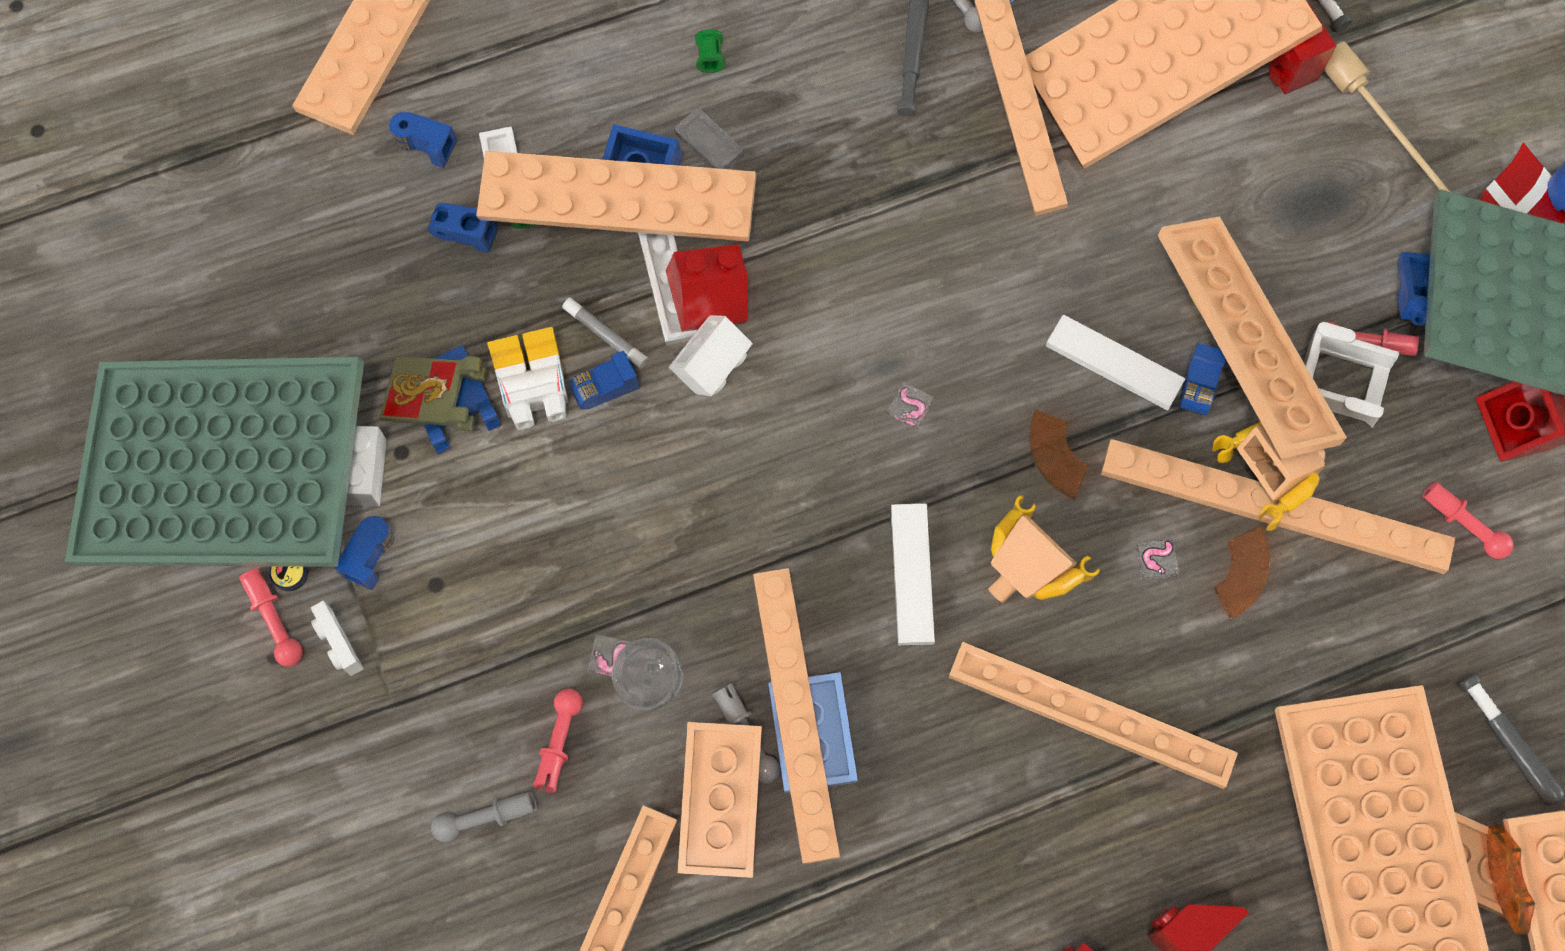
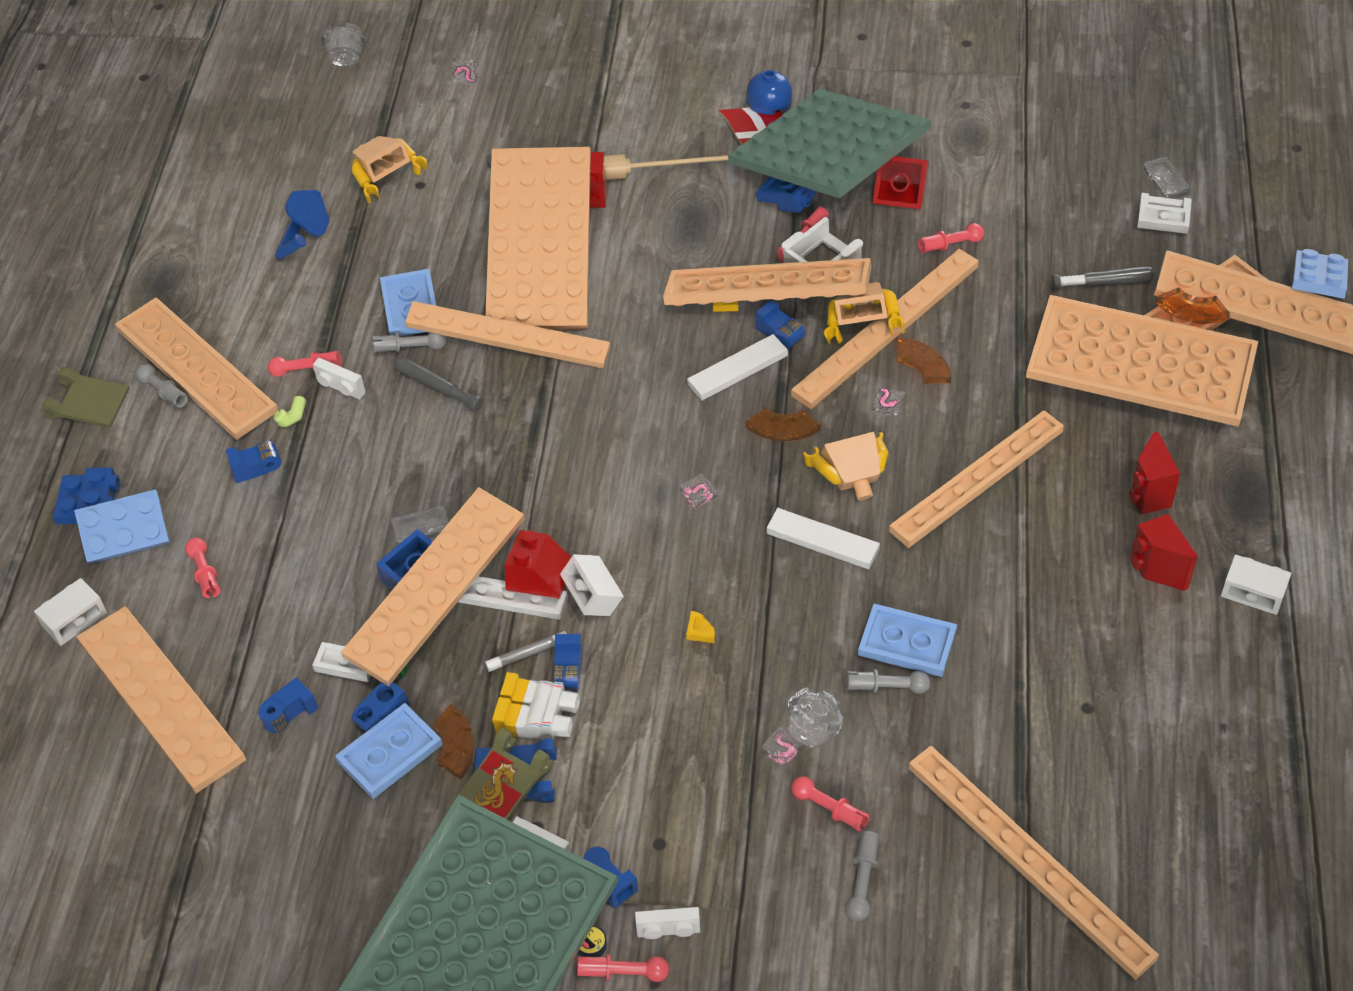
camera: 60 degrees left, 20 degrees down
light nougat plate [678,722,762,878] -> none
green bush [695,29,726,73] -> none
light nougat plate [753,568,840,865] -> none
none -> light blue plate [335,703,443,799]
none -> clear orange tile [433,704,474,779]
none -> yellow tile [686,611,715,643]

